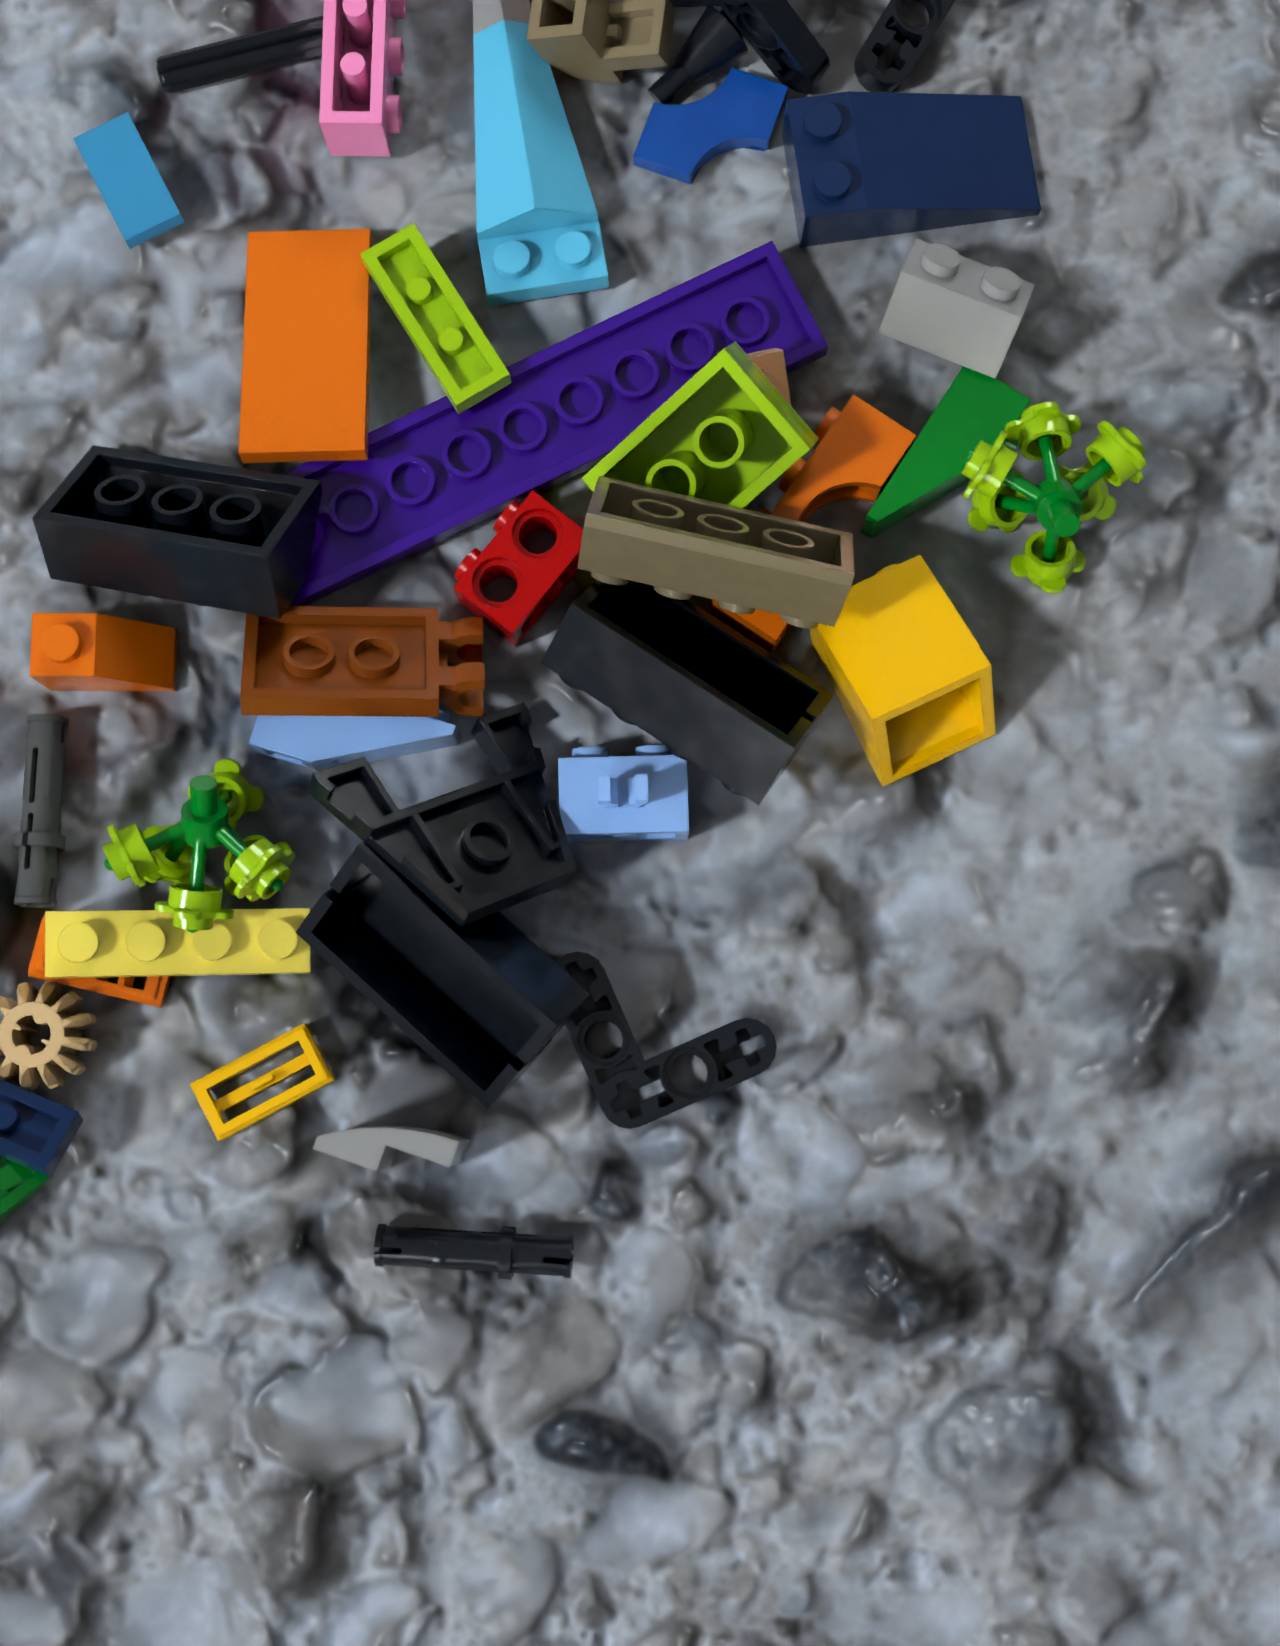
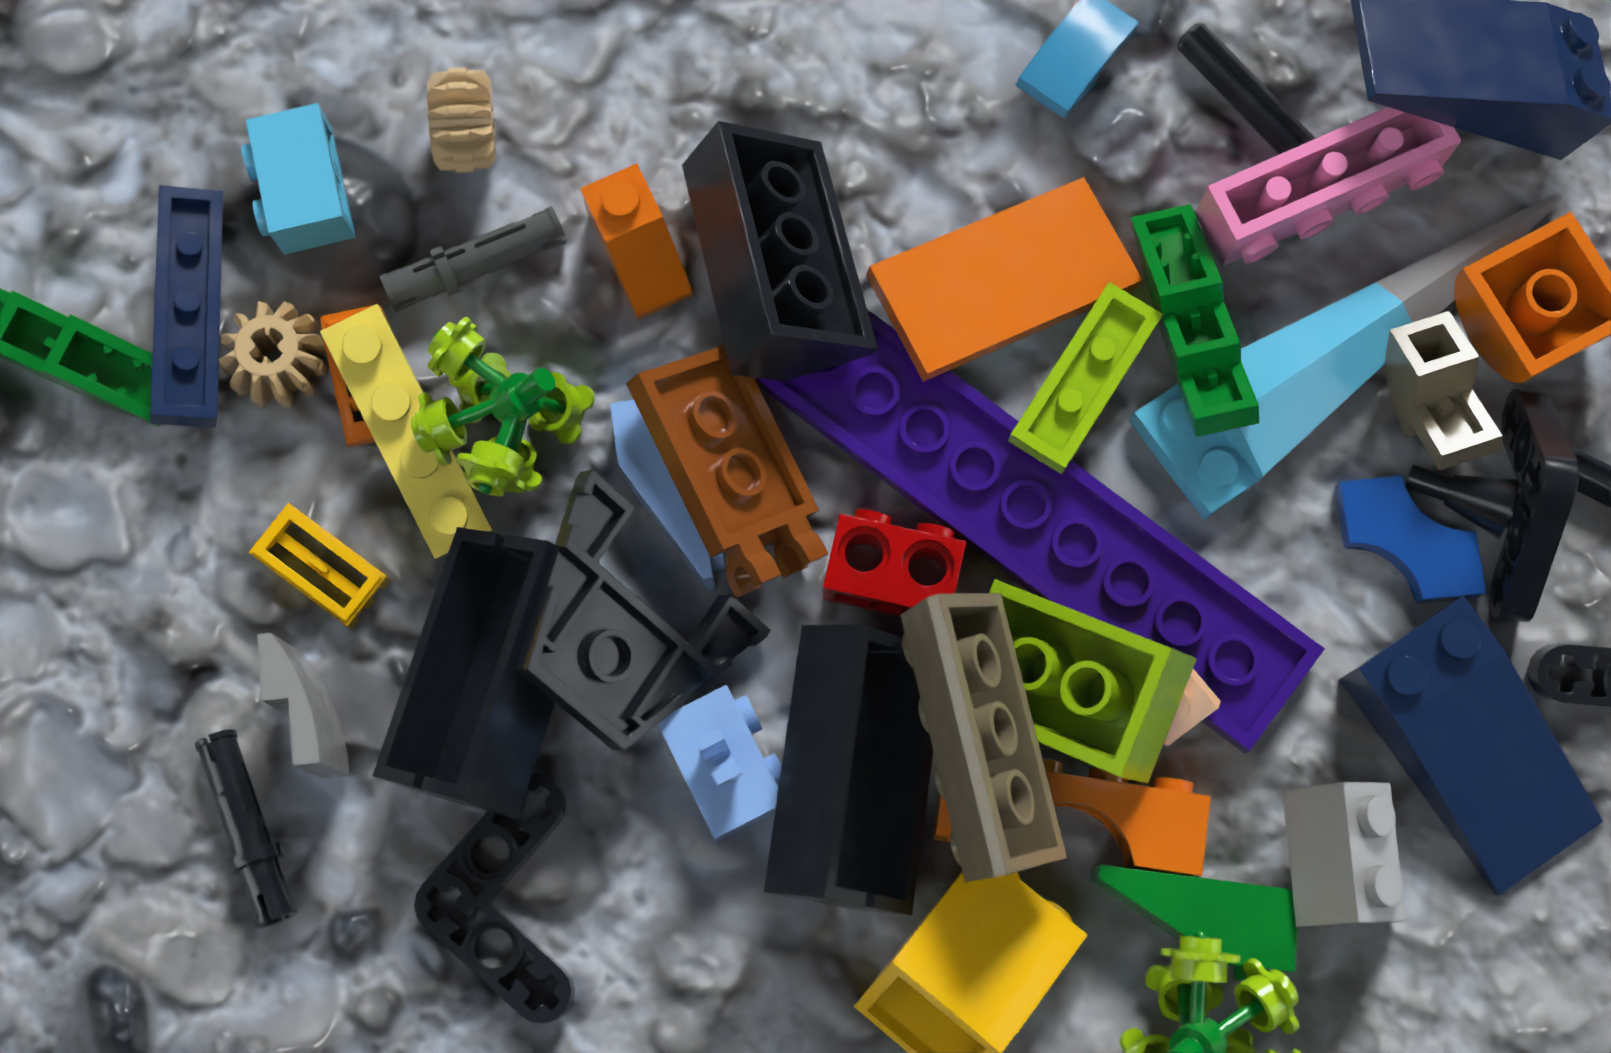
camera: 65 degrees right, 5 degrees down
none -> green slope [1131,204,1259,437]

